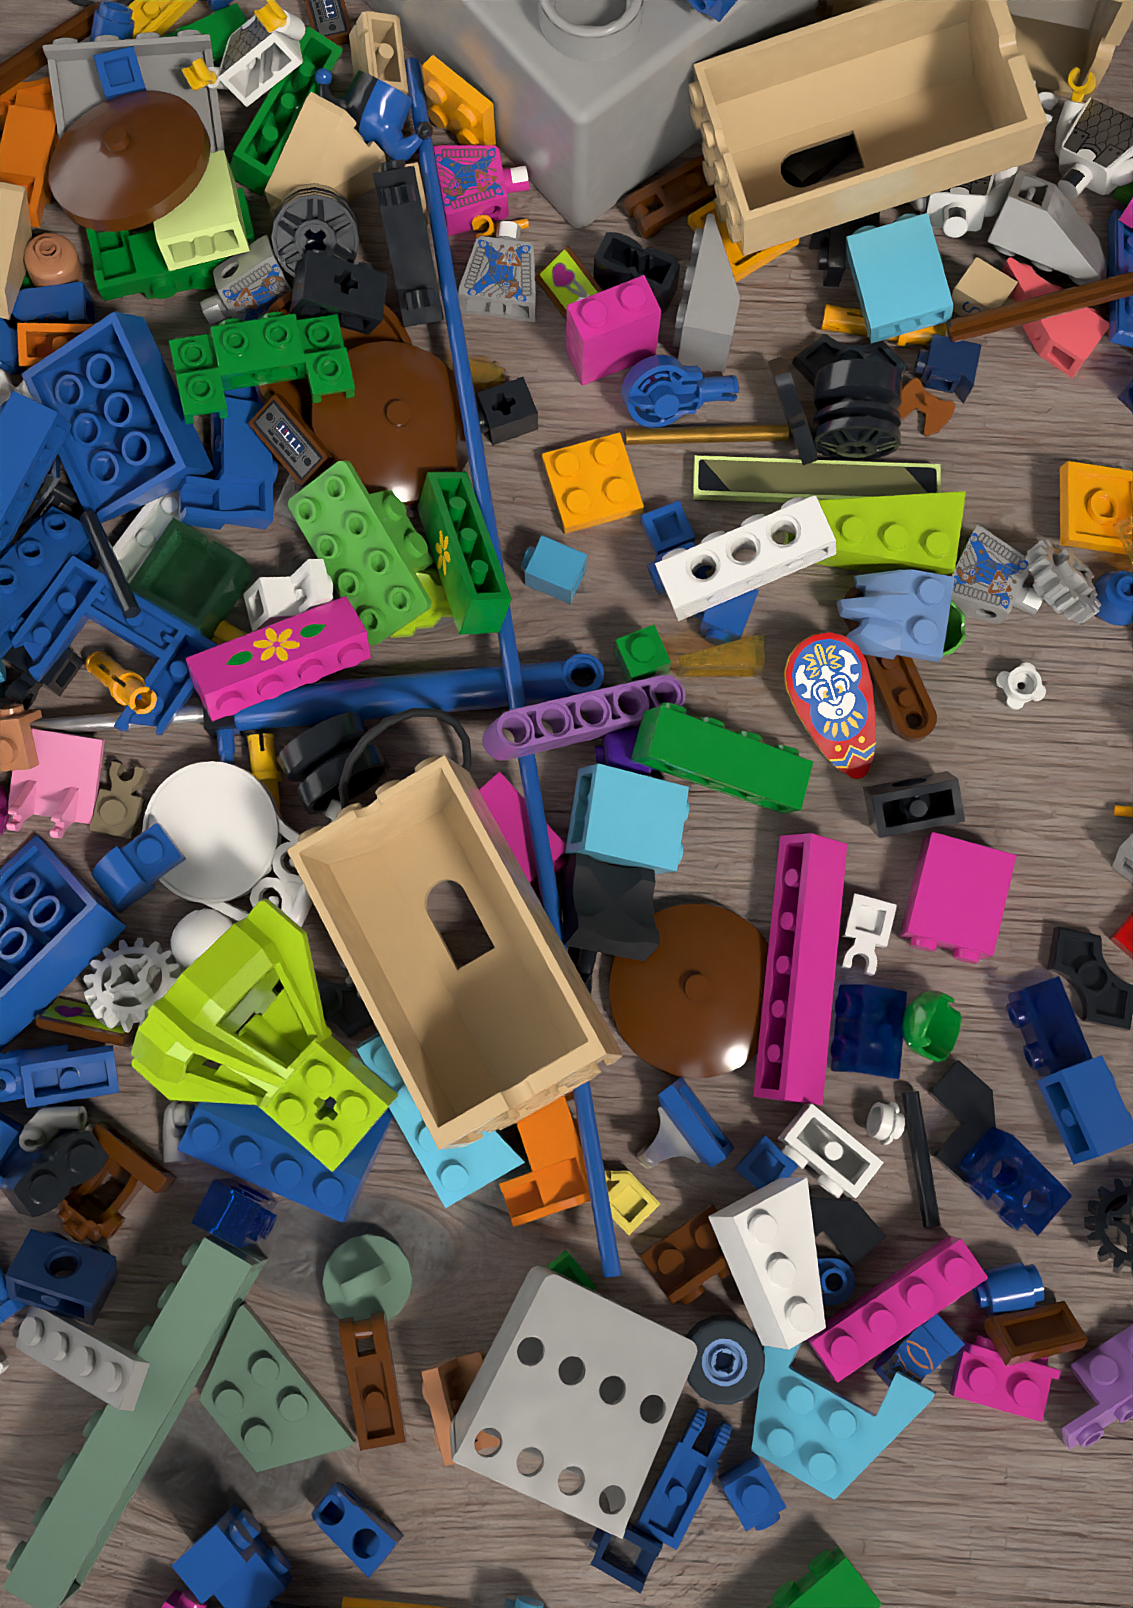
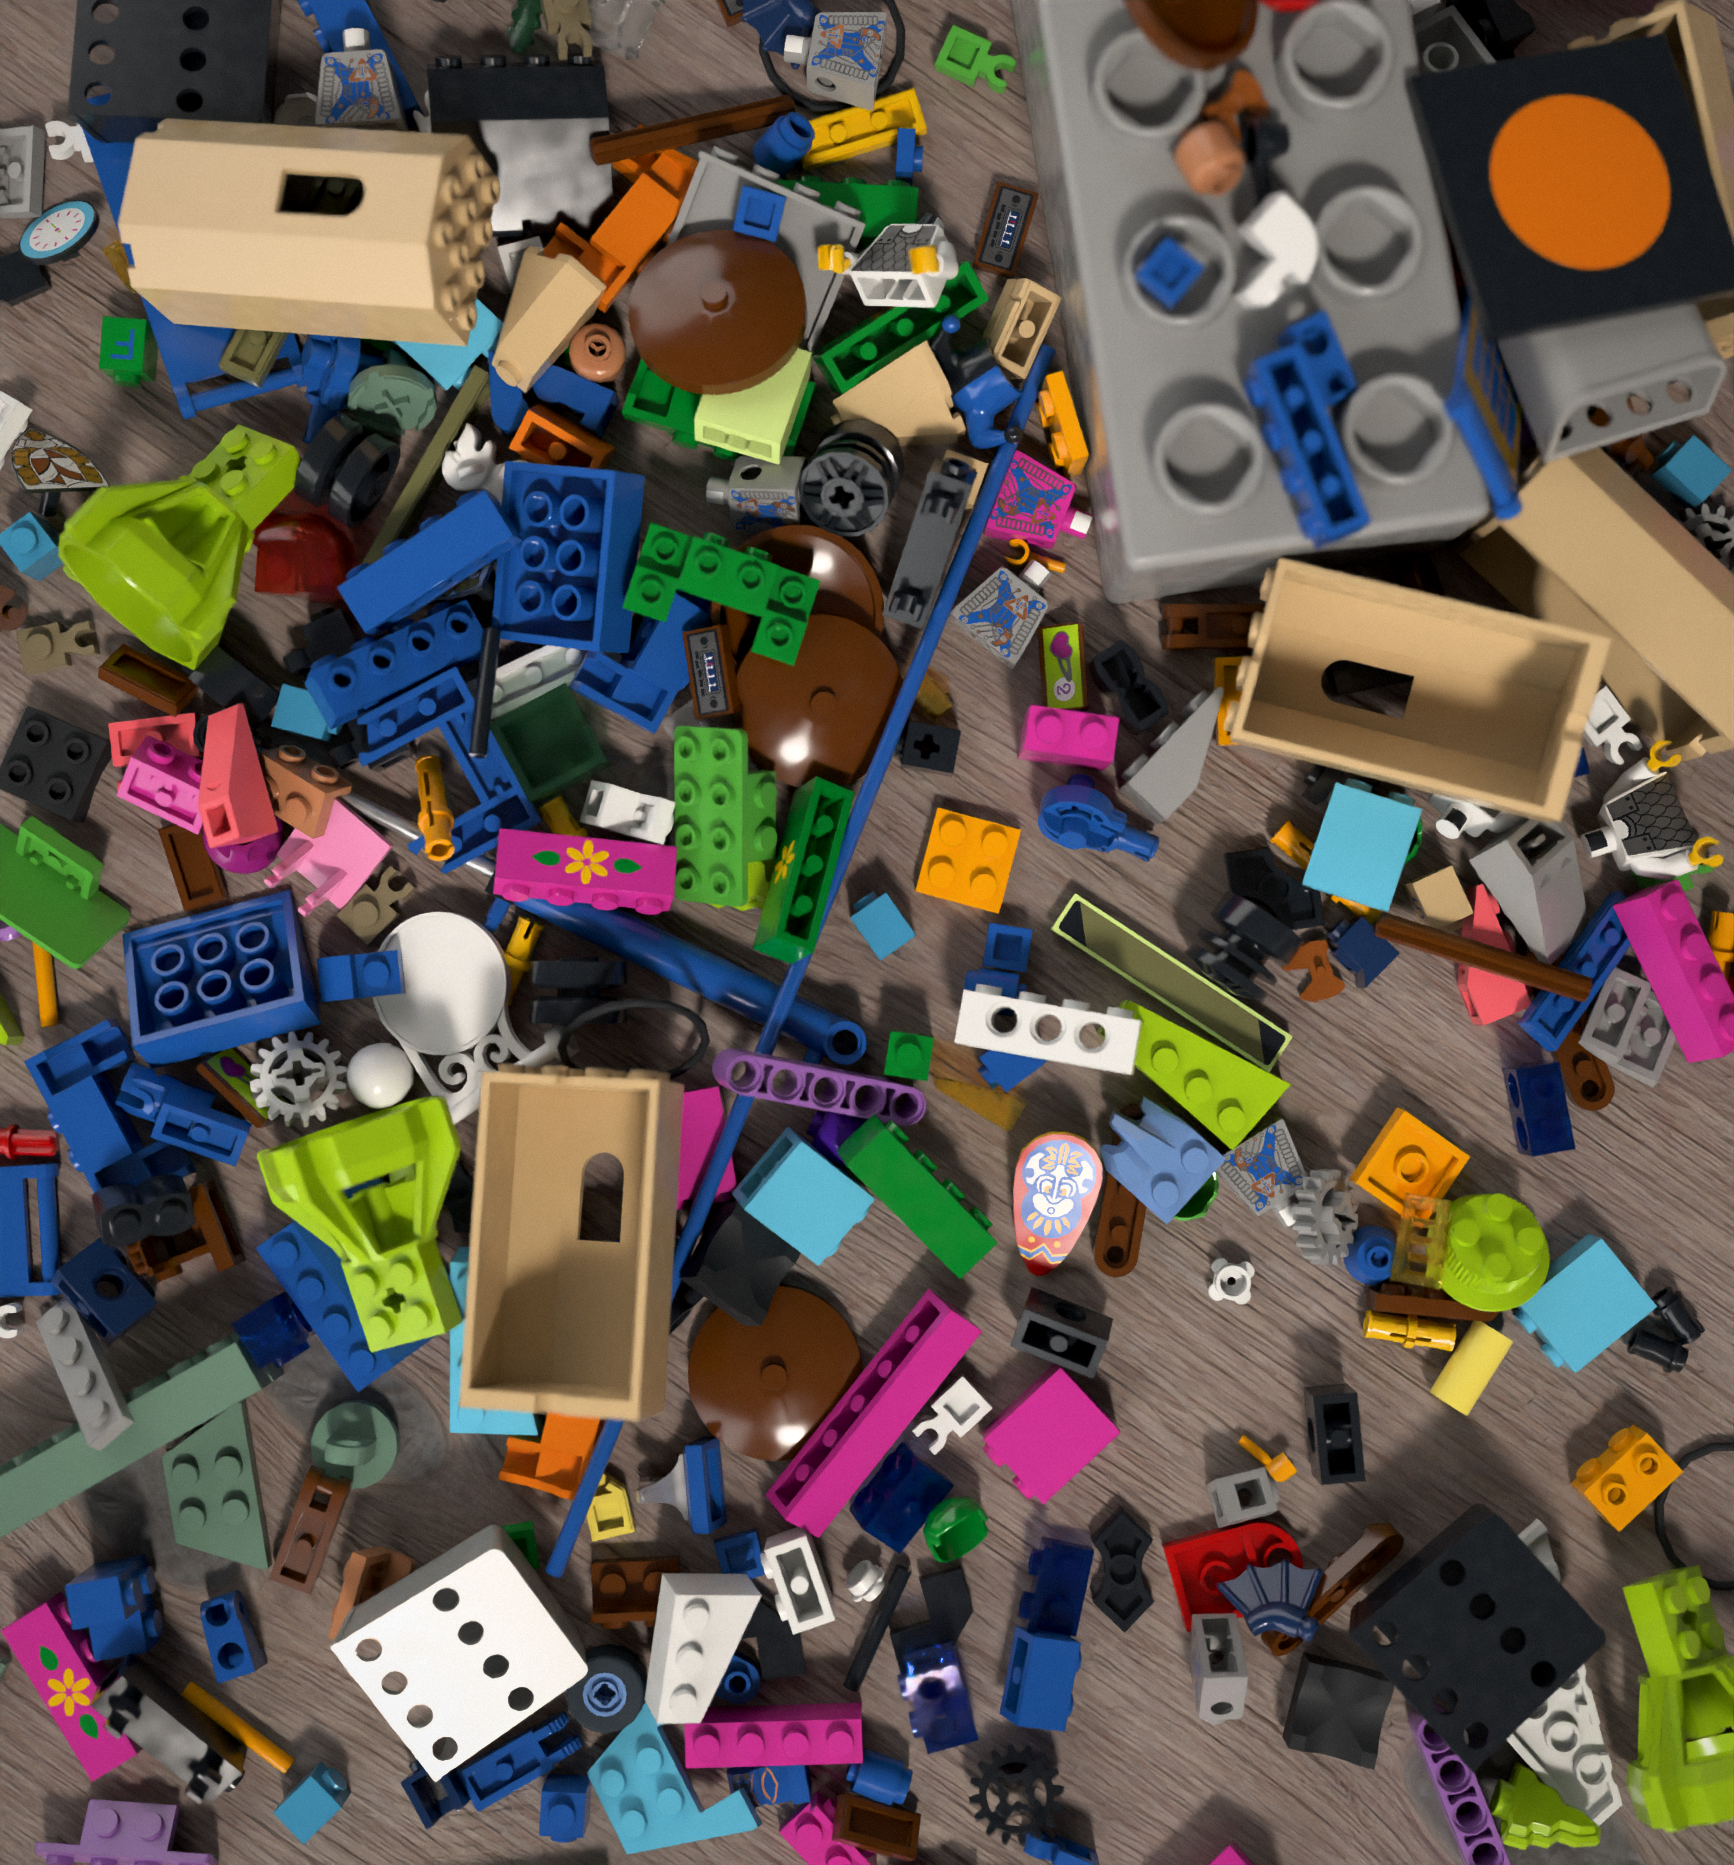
camera: 35 degrees right, 10 degrees up
light grey arm [19,1106,87,1153] -> none
light grey arm [162,1100,196,1163] -> none
black brick [290,250,388,335] -> none
pearl gold bar [625,424,789,445] -> none
black tile [767,356,818,466] -> none

